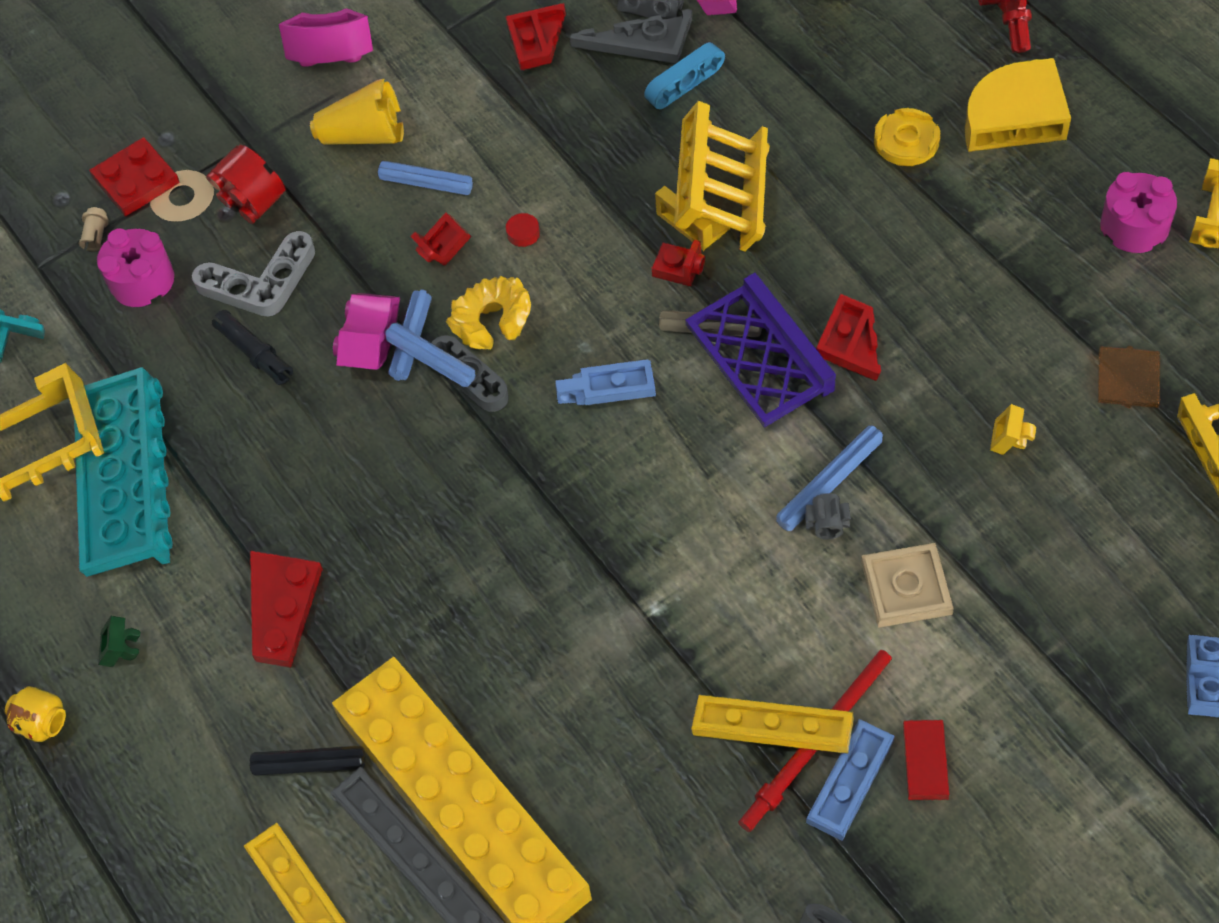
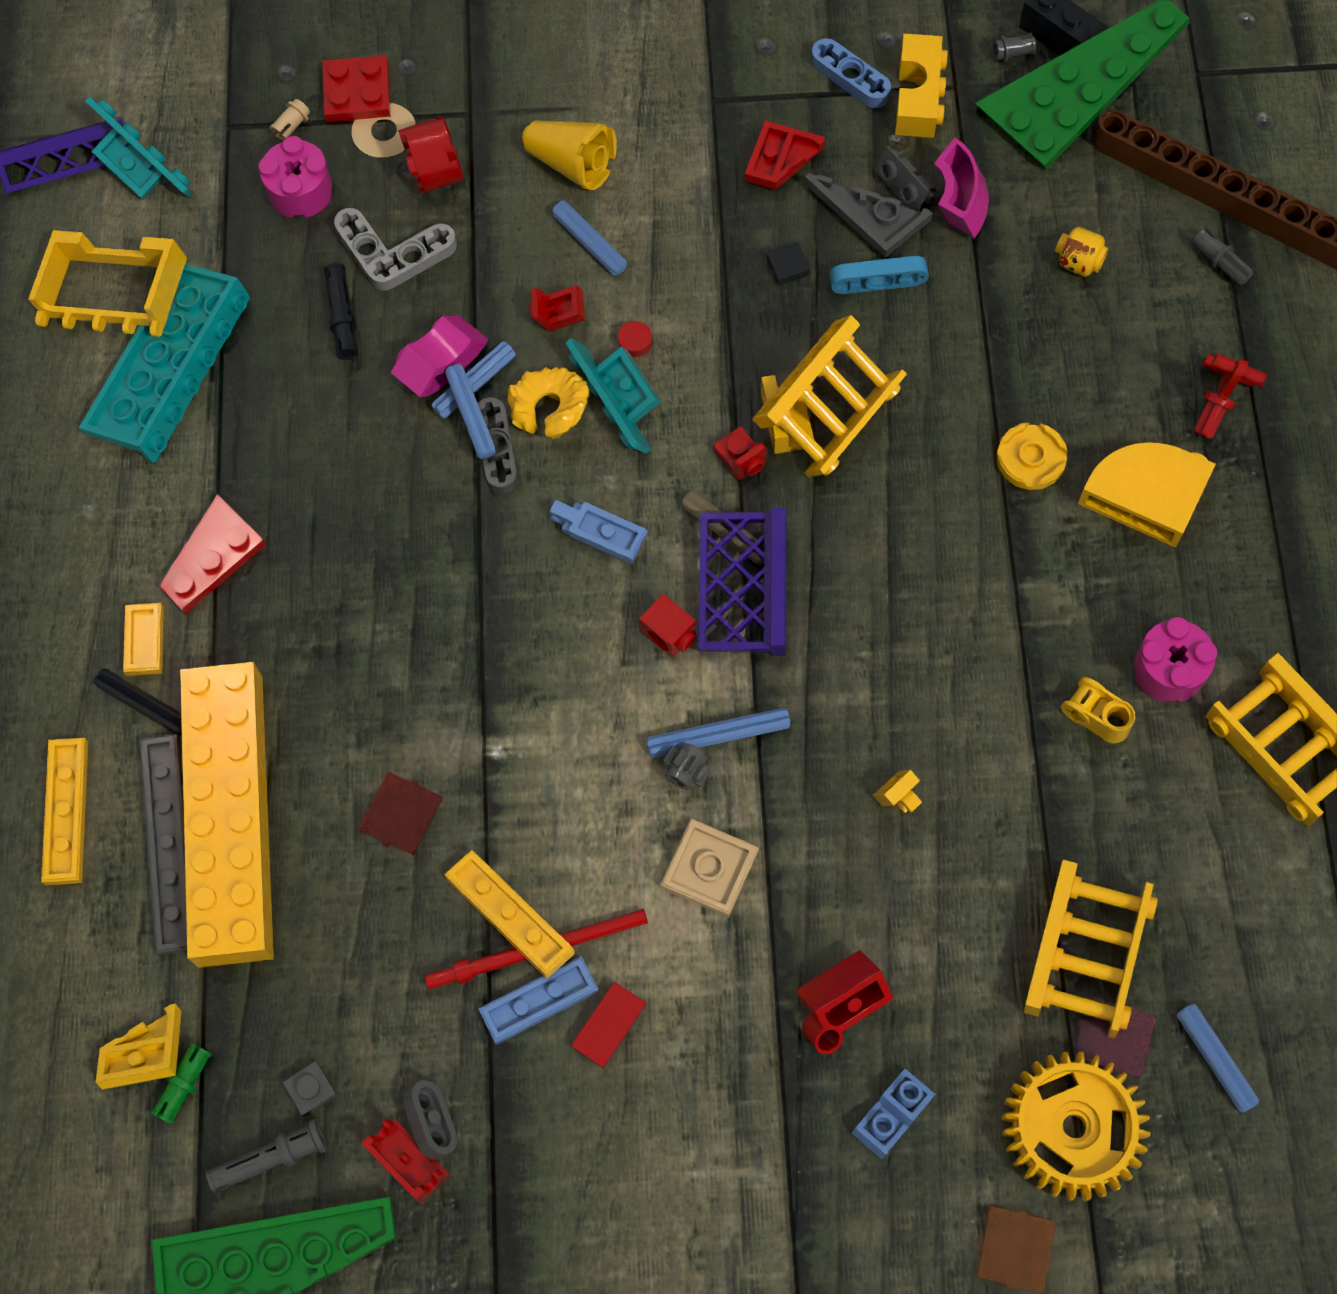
camera: 30 degrees right, 10 degrees up
dark green tile [98,616,141,667] -> none
dark pink brick [279,8,373,67] -> none
red wing [816,294,881,381] -> none
clear orange piece [1098,346,1160,408] -> none
none -> yellow tile [123,603,164,676]
none -> clear red piece [358,772,443,855]
none -> teal bracket [565,338,661,454]
none -> red brick [639,594,697,658]
none -> black tile [766,242,810,286]
none -> red hinge [795,950,894,1054]
none -> yellow piece [1061,677,1135,743]

